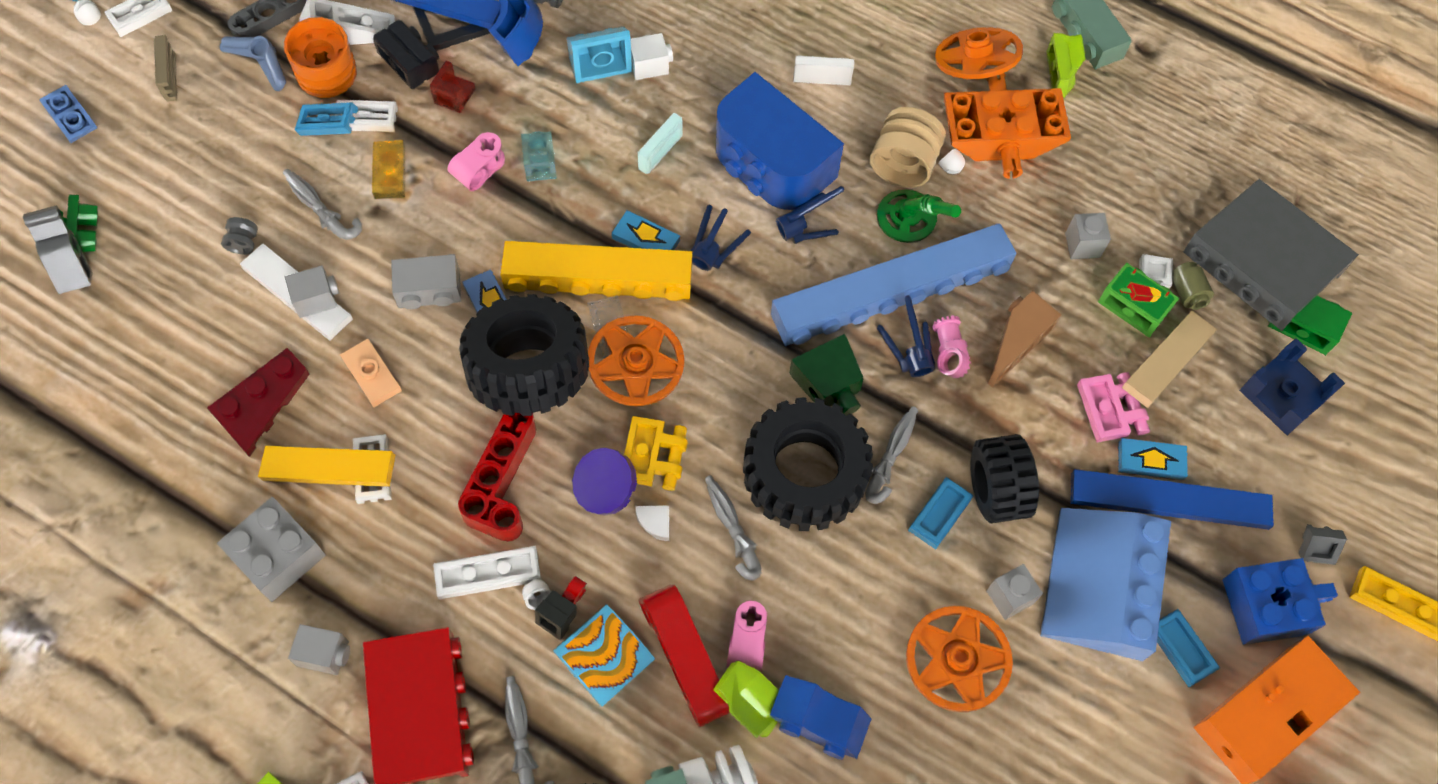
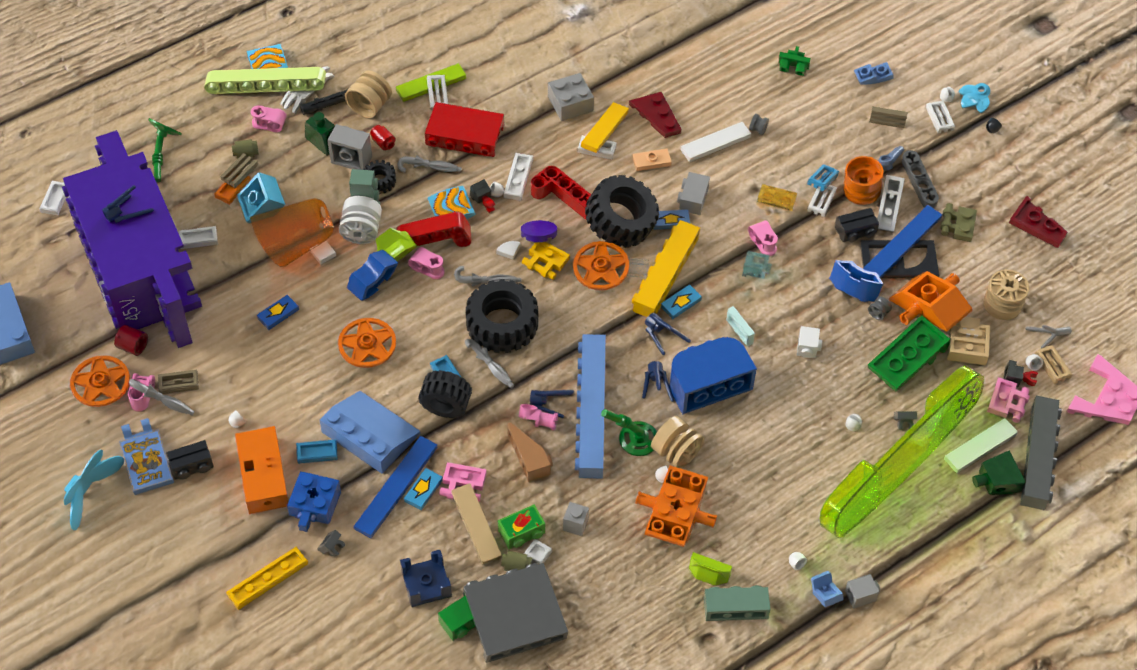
camera: 115 degrees right, 10 degrees down
piece [23,205,93,294] -> none
light grey piece [283,169,362,240] -> none
light grey brick [284,265,339,318] -> none
light grey brick [288,624,350,676] -> none
clear red panel [430,60,476,113] -> none
medium azure slope [567,27,632,83] -> none
dark green torso [789,334,864,416] -> none
white tile [793,56,854,85] -> none
orange wheel [935,27,1023,79] -> none
light grey brick [987,564,1043,620] -> none

